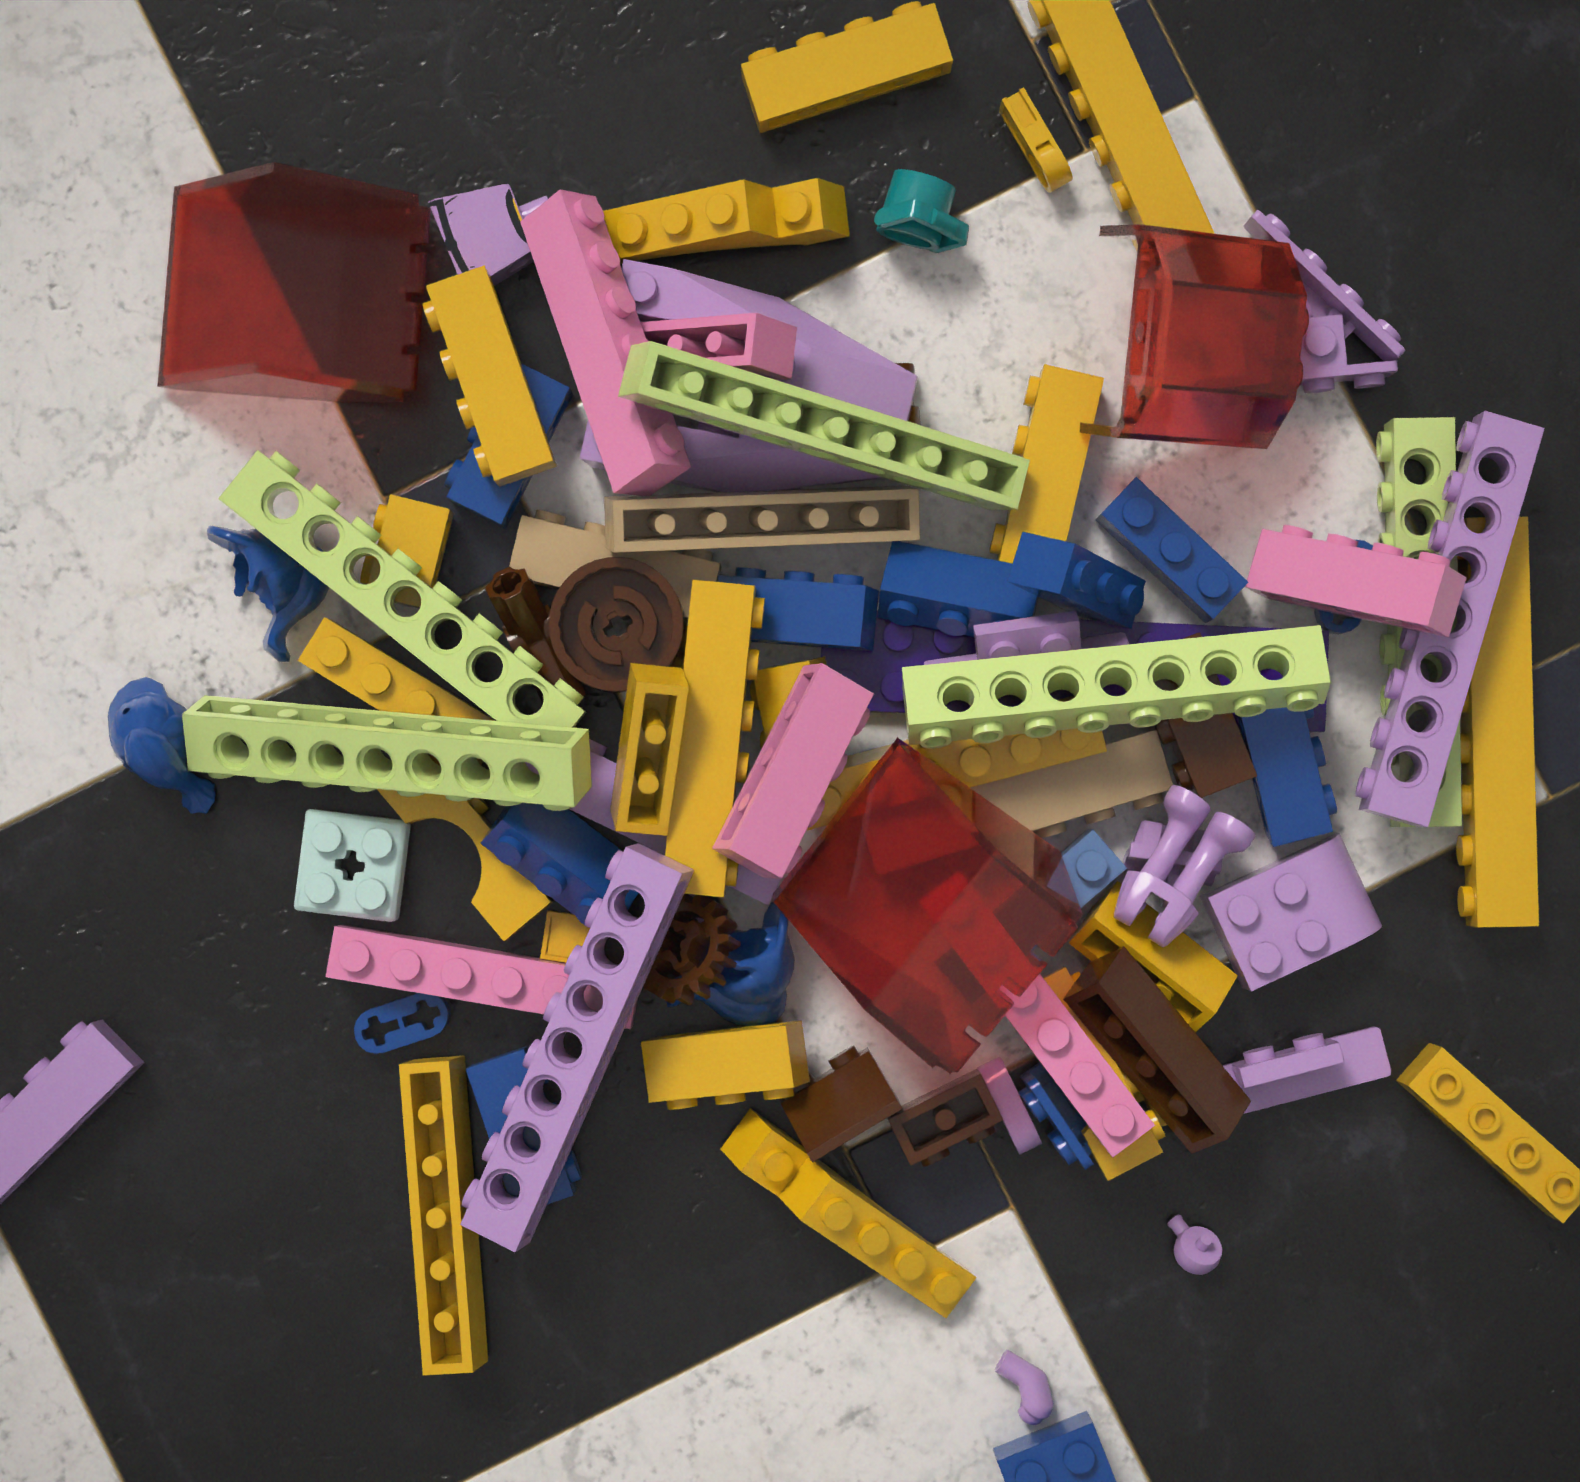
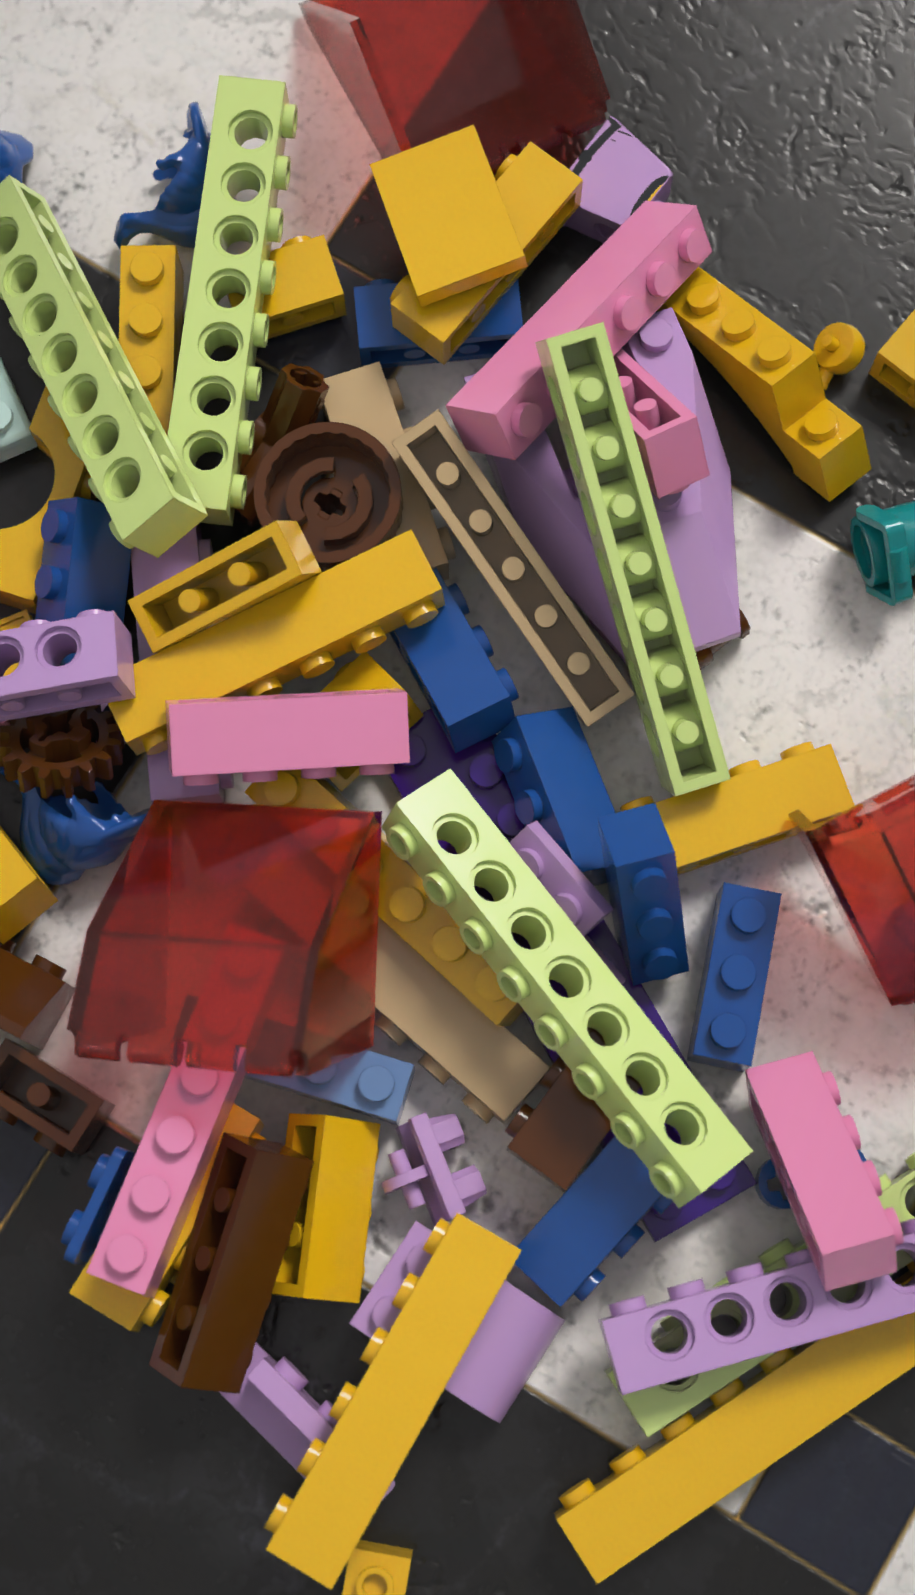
camera: 60 degrees right, 10 degrees down
lavender beam [977,1057,1042,1155] -> none
lavender piece [1114,785,1255,948] -> none
lavender piece [1167,1215,1222,1275] -> none
none -> yellow brick [264,1212,522,1590]
none -> yellow tile [370,124,528,307]
none -> yellow piece [813,322,865,390]

